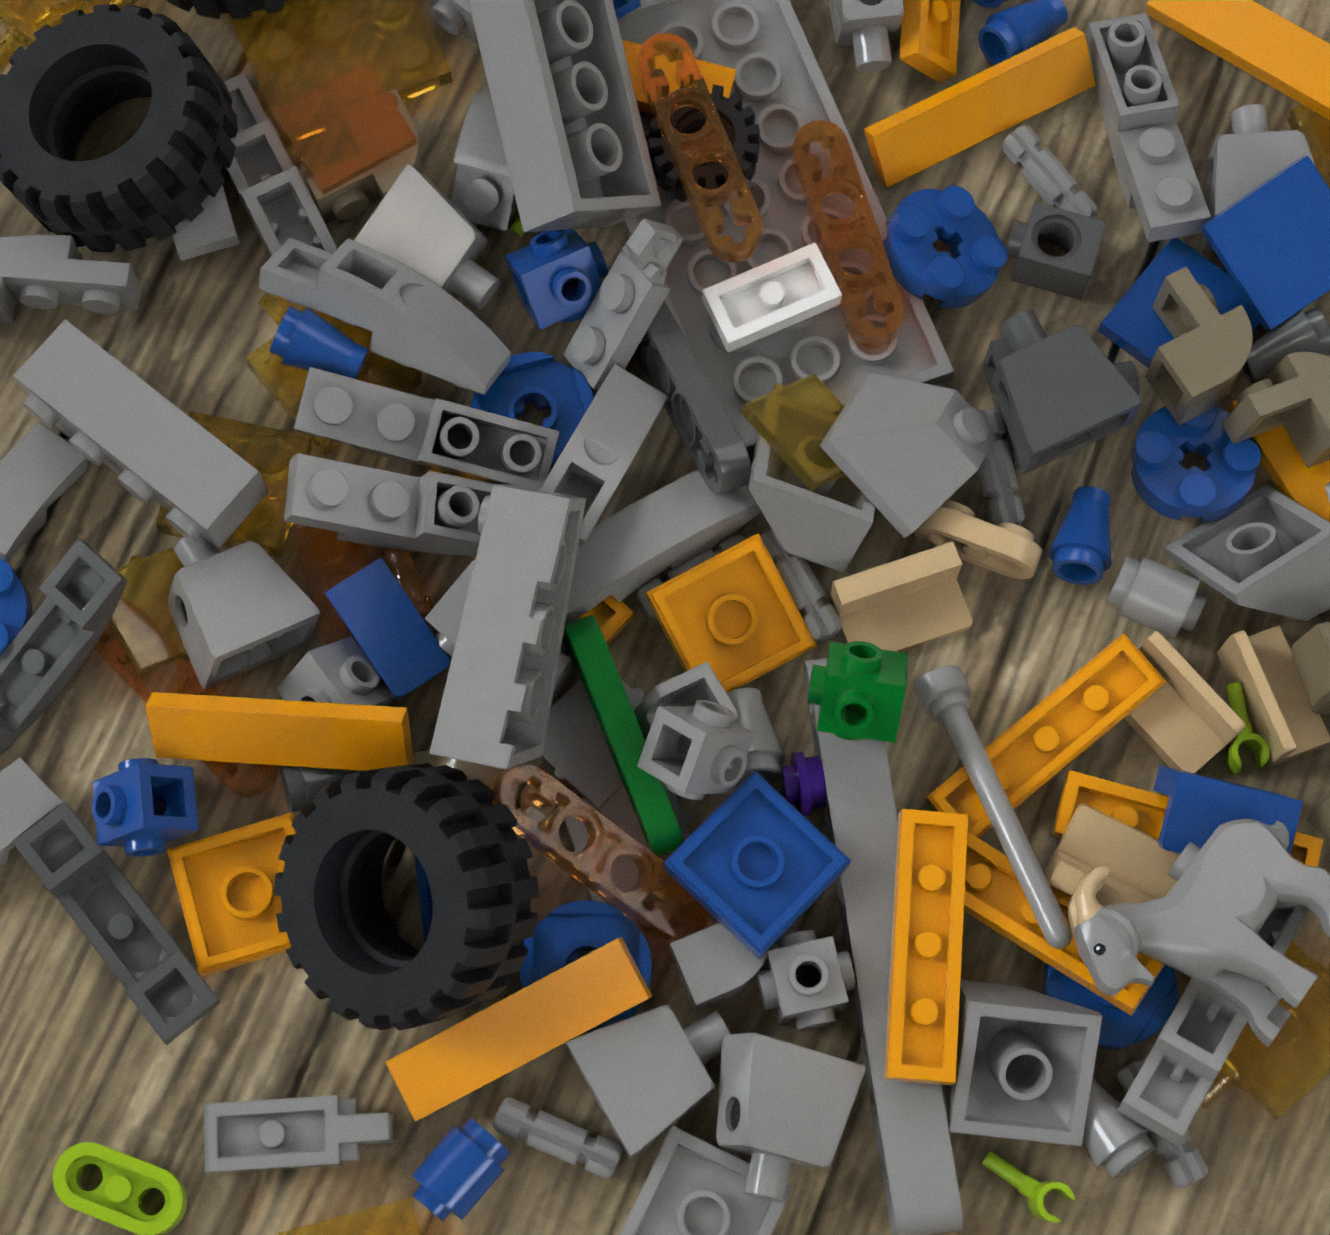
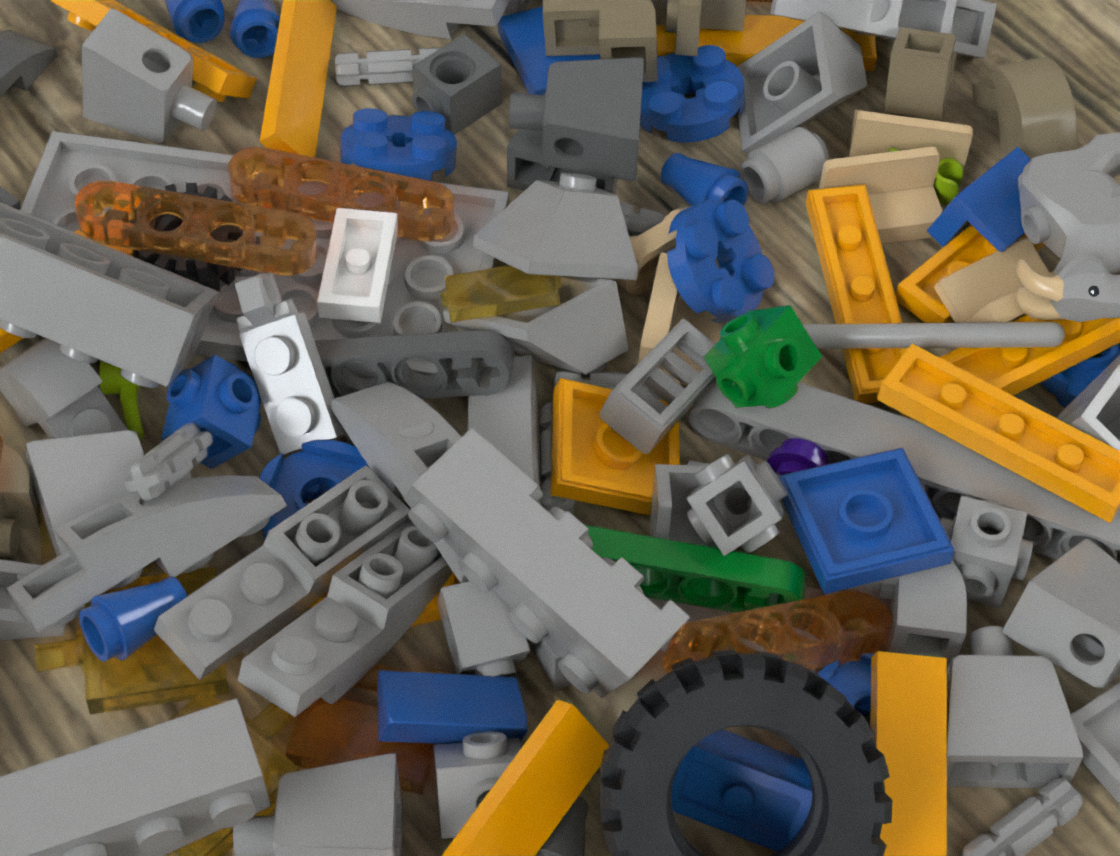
camera: 60 degrees left, 20 degrees down
none -> light grey axle [125,423,213,501]
none -> light grey slope [599,318,716,454]
none -> blue plate [667,199,775,323]

